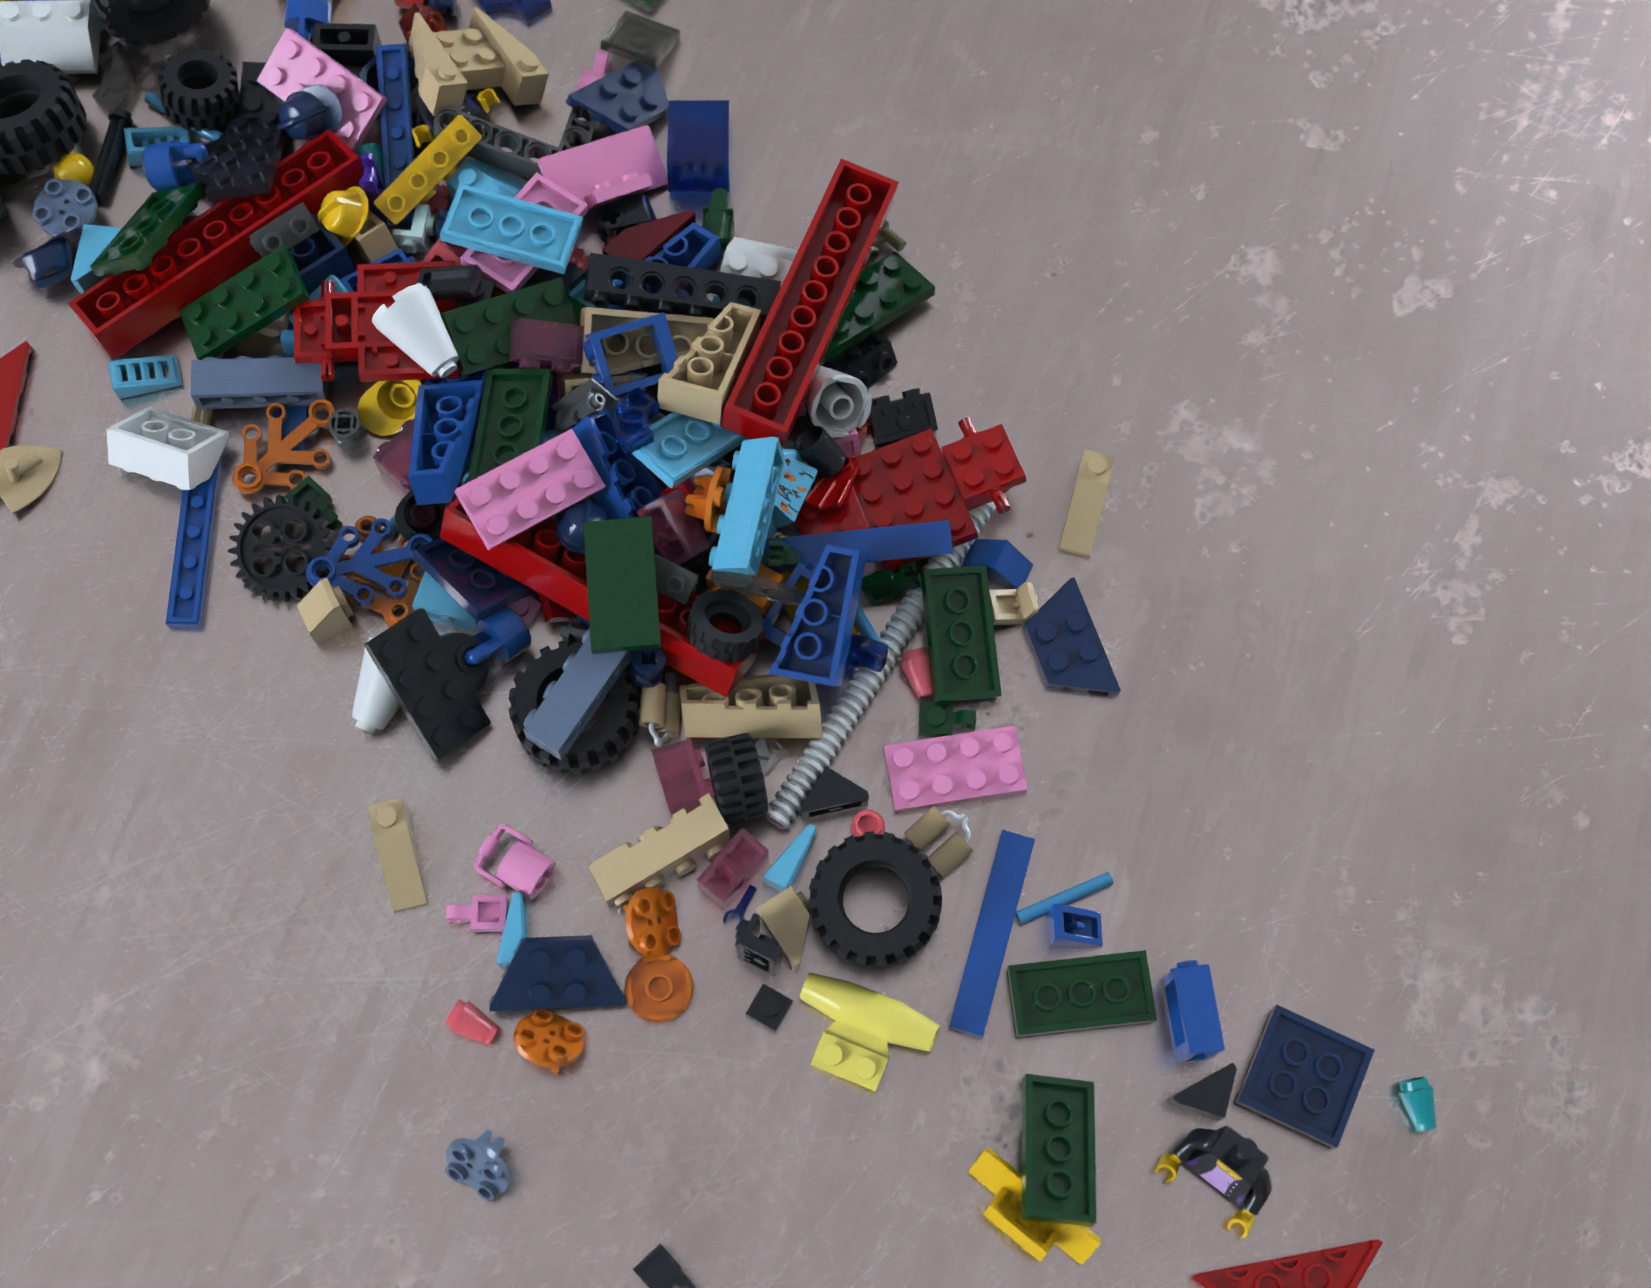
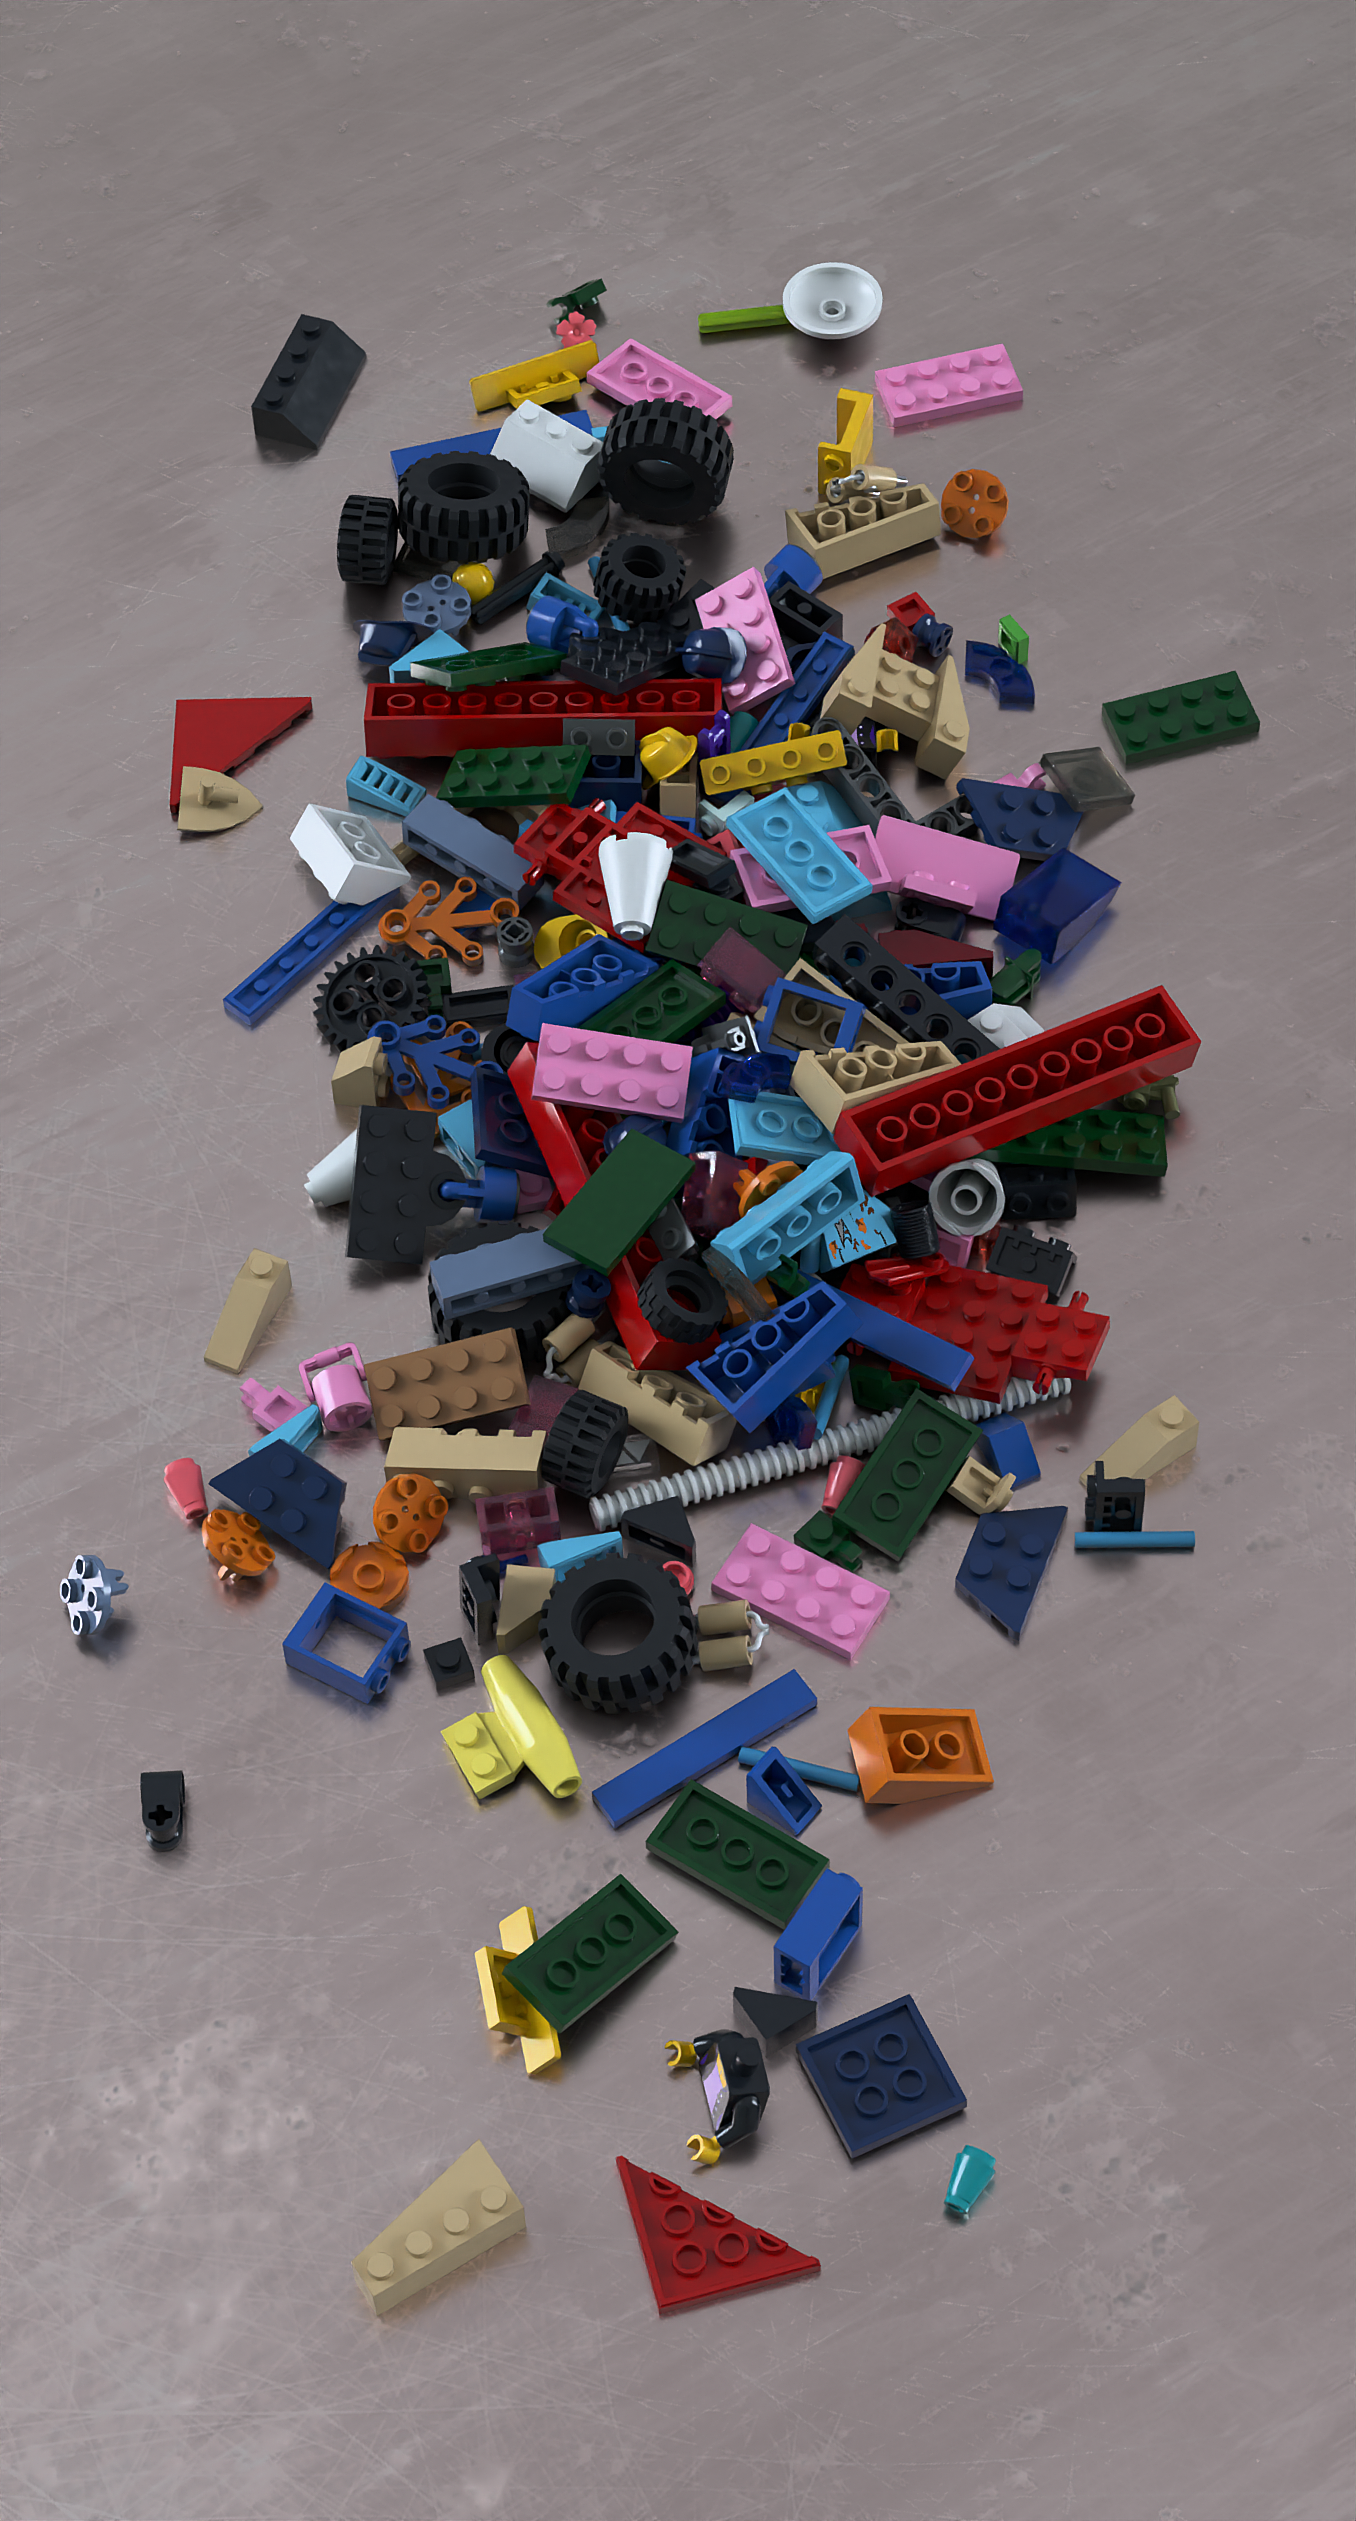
camera: 45 degrees right, 15 degrees down
none -> blue window [282,1582,411,1704]
none -> medium nougat plate [364,1328,531,1441]
none -> black tile [441,985,514,1031]
none -> orange slope [847,1707,994,1804]
none -> dark azure bar [1074,1531,1195,1548]
none -> black bracket [1085,1461,1145,1532]

